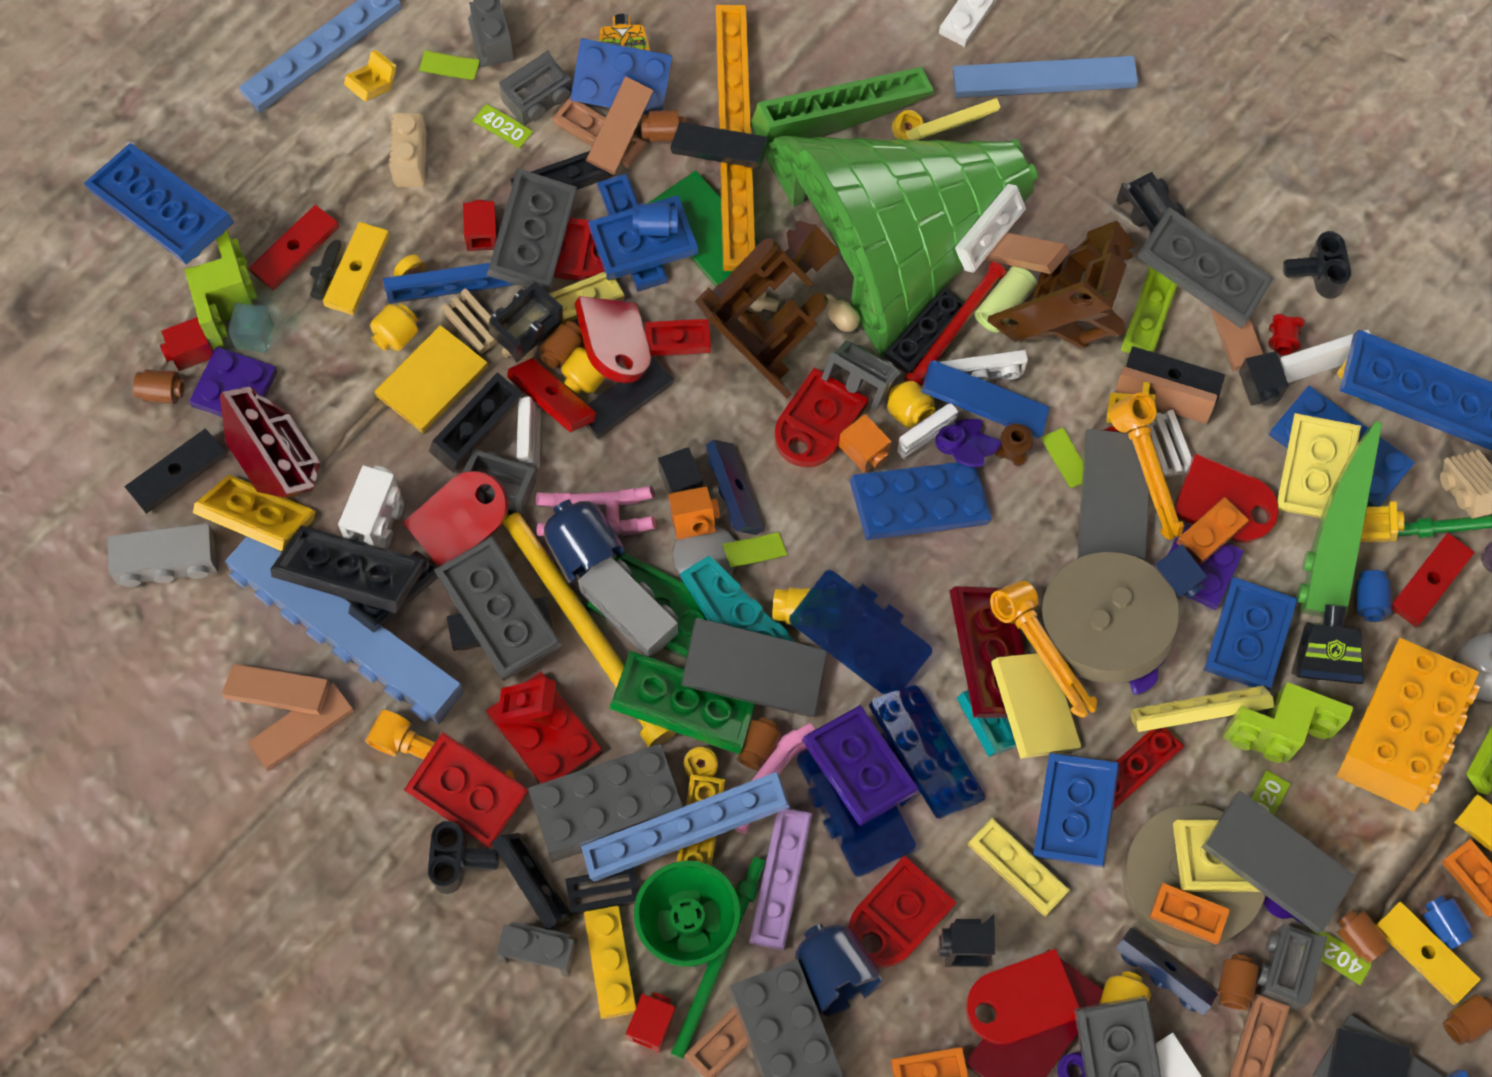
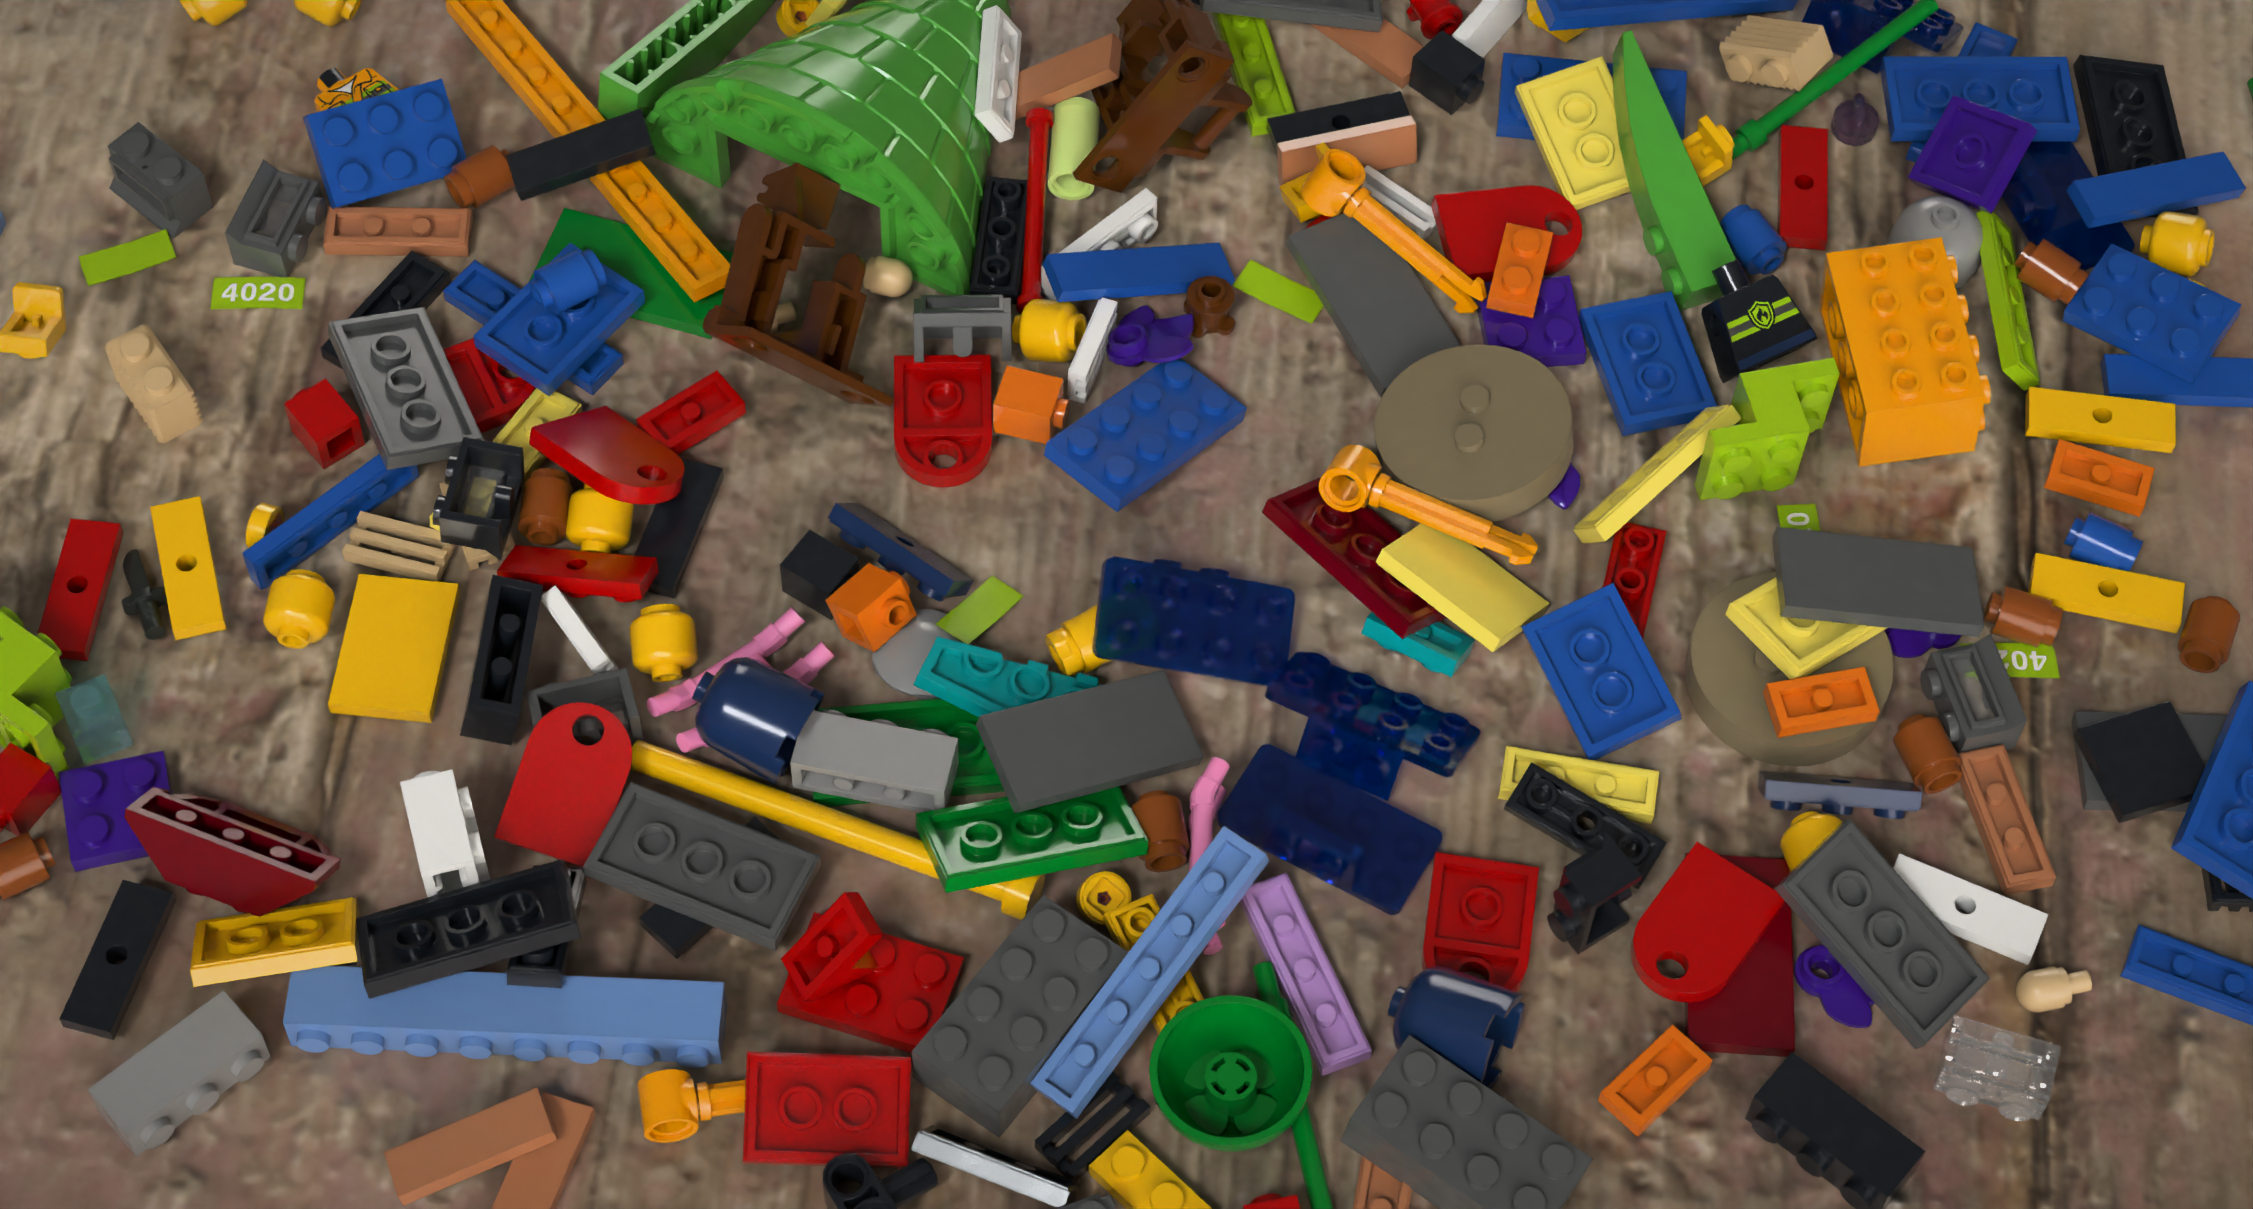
camera: 35 degrees left, 10 degrees down
nougat tile [586,76,653,175] -> none
dark purple tile [802,705,919,826] -> none
dark blue brick [1154,545,1207,599] -> none
none -> yellow head [629,604,698,682]
none -> black tile [1504,762,1667,889]

